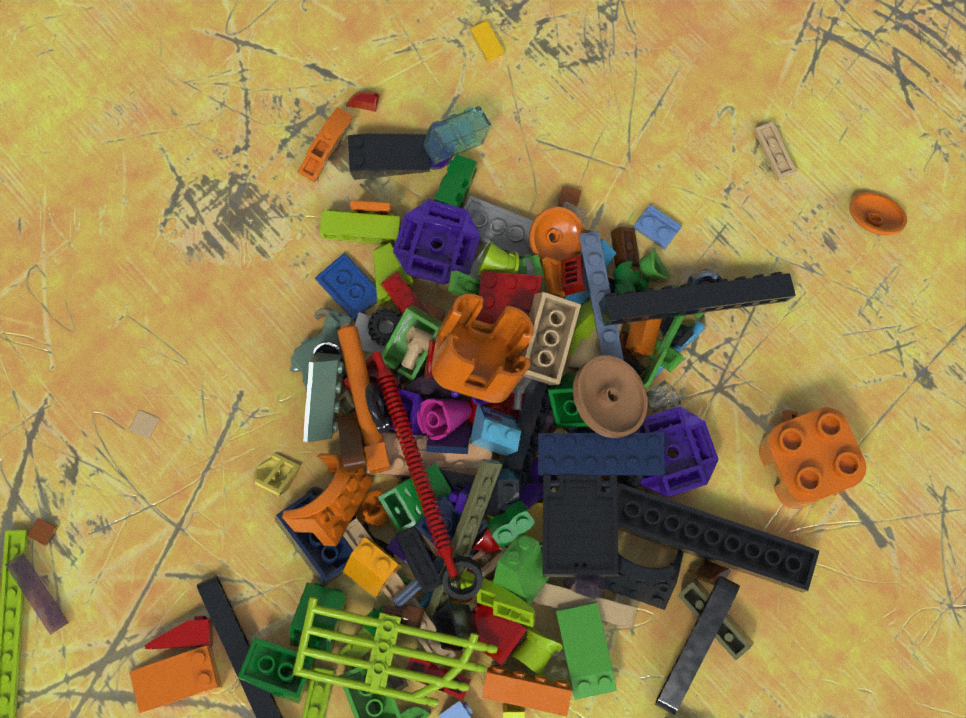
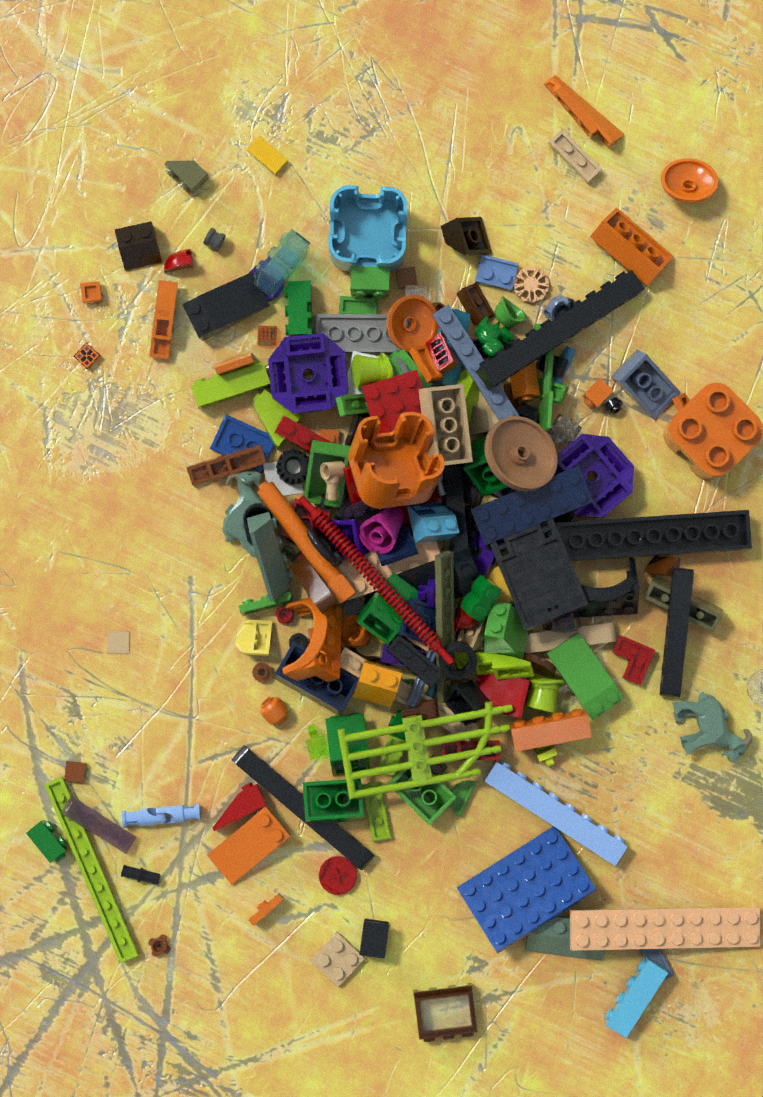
camera: 25 degrees left, 10 degrees up
none -> tile [74,342,101,370]
none -> orange plate [80,281,102,304]
none -> dark brown slope [114,221,162,271]
none -> black axle [121,865,160,885]
none -> light blue piece [122,803,201,828]
none -> olive slope [165,161,209,194]
none -> dark orange slope [186,445,266,486]
none -> dark grey wheel [203,228,226,251]
none -> bright green hinge [239,591,292,615]
none -> dark orange plate [252,663,272,682]
none -> clear orange tile [257,326,277,346]
none -> orange head [260,696,289,725]
none -> red plate [276,605,295,624]
none -> clear neon green plate [306,724,329,759]
none -> medium azure piece [328,185,407,272]
none -> bright green tile [339,296,378,314]
none -> black plate [342,597,363,617]
none -> bright green brick [350,266,390,300]
none -> dark brown slope [441,217,492,256]
none -> light nougat wheel [513,267,549,303]
none -> reddish brown tile [523,653,556,678]
none -> orange wedge [544,75,624,149]
none -> orange brick [582,378,613,409]
none -> orange slope [590,207,674,286]
none -> black plate [604,397,623,414]
none -> sand blue slope [611,350,681,420]
none -> red plate [612,635,655,685]

